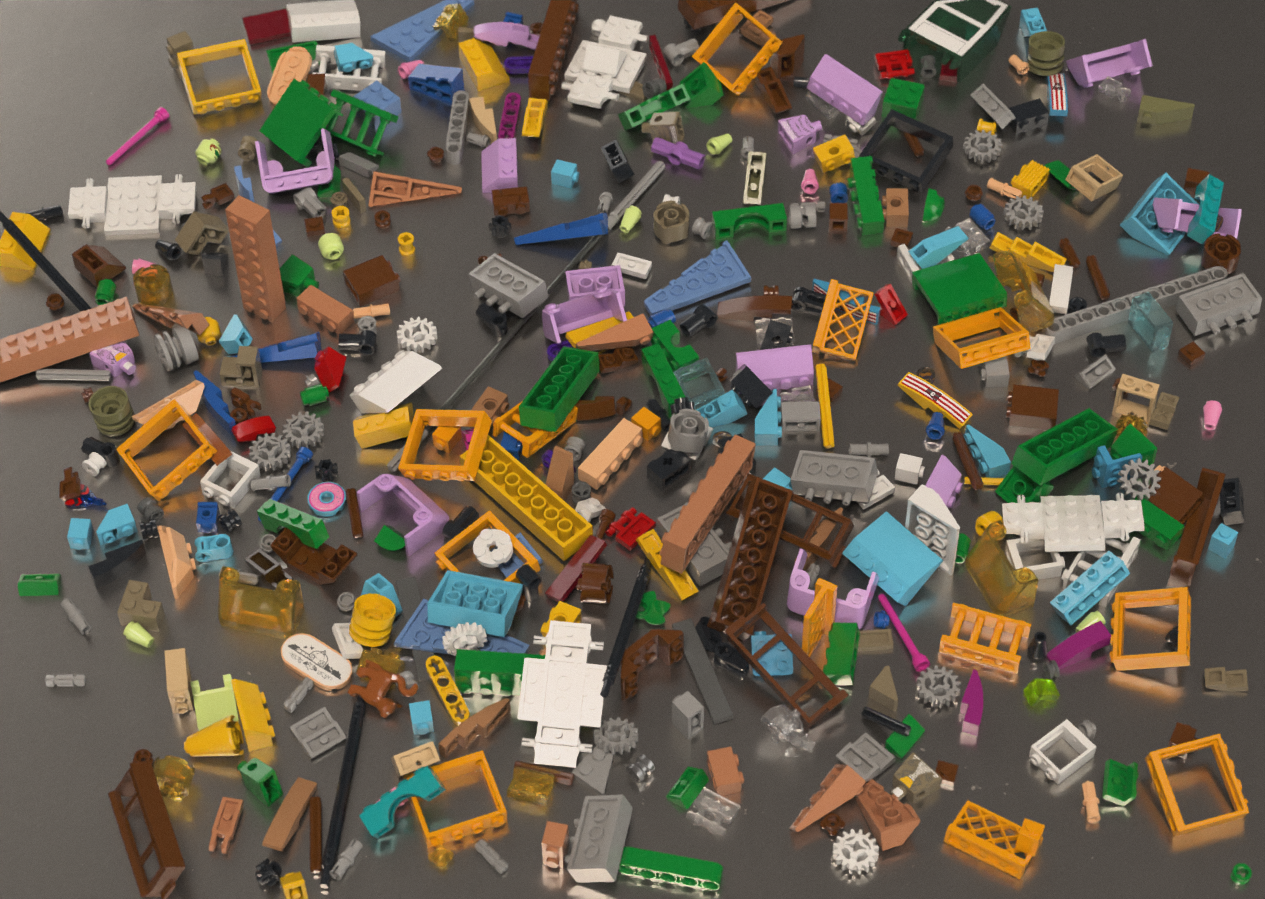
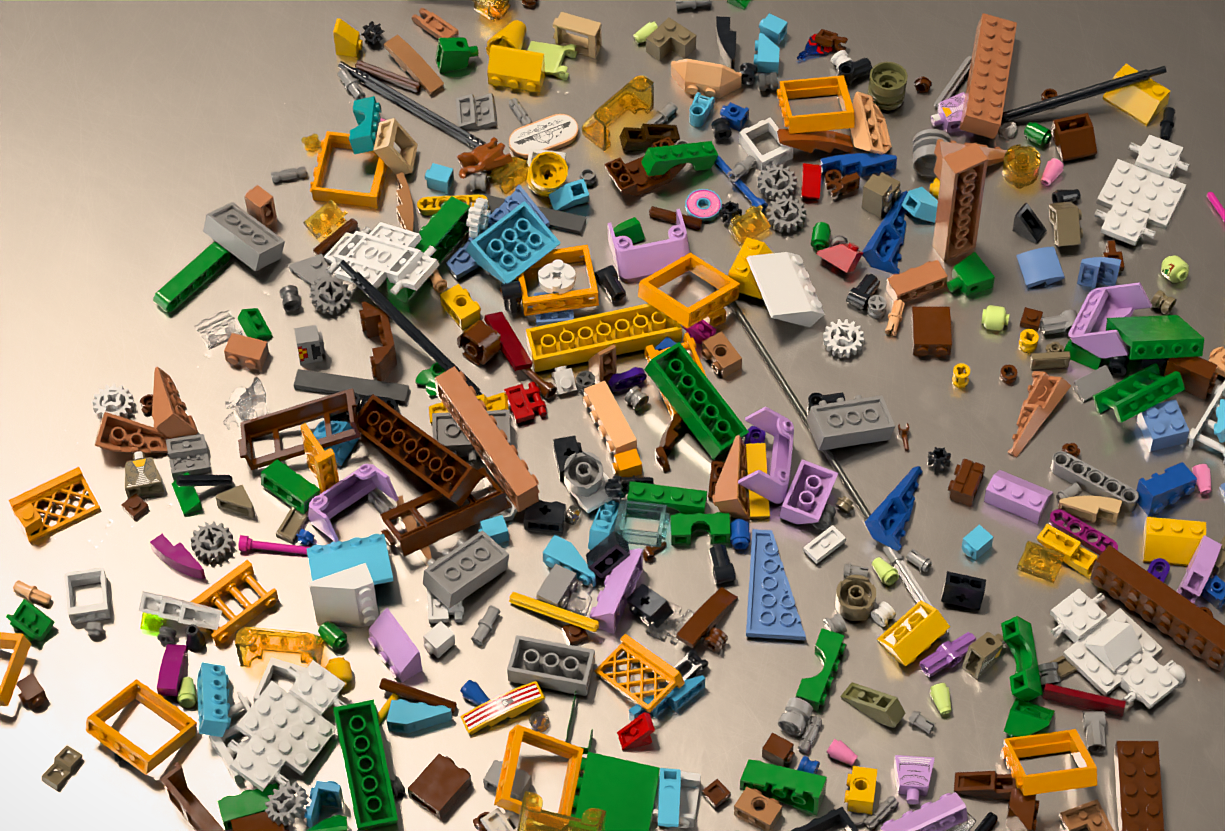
camera: 120 degrees right, 5 degrees up
none -> white slope [138,591,222,630]
none -> light grey brick [507,635,595,696]
none -> green piece [565,690,593,755]
none -> clear yellow bracket [728,205,771,246]
none -> light grey pin [843,563,869,578]
none -> yellow slope [877,600,950,666]
none -> clear yellow bracket [1017,541,1064,583]

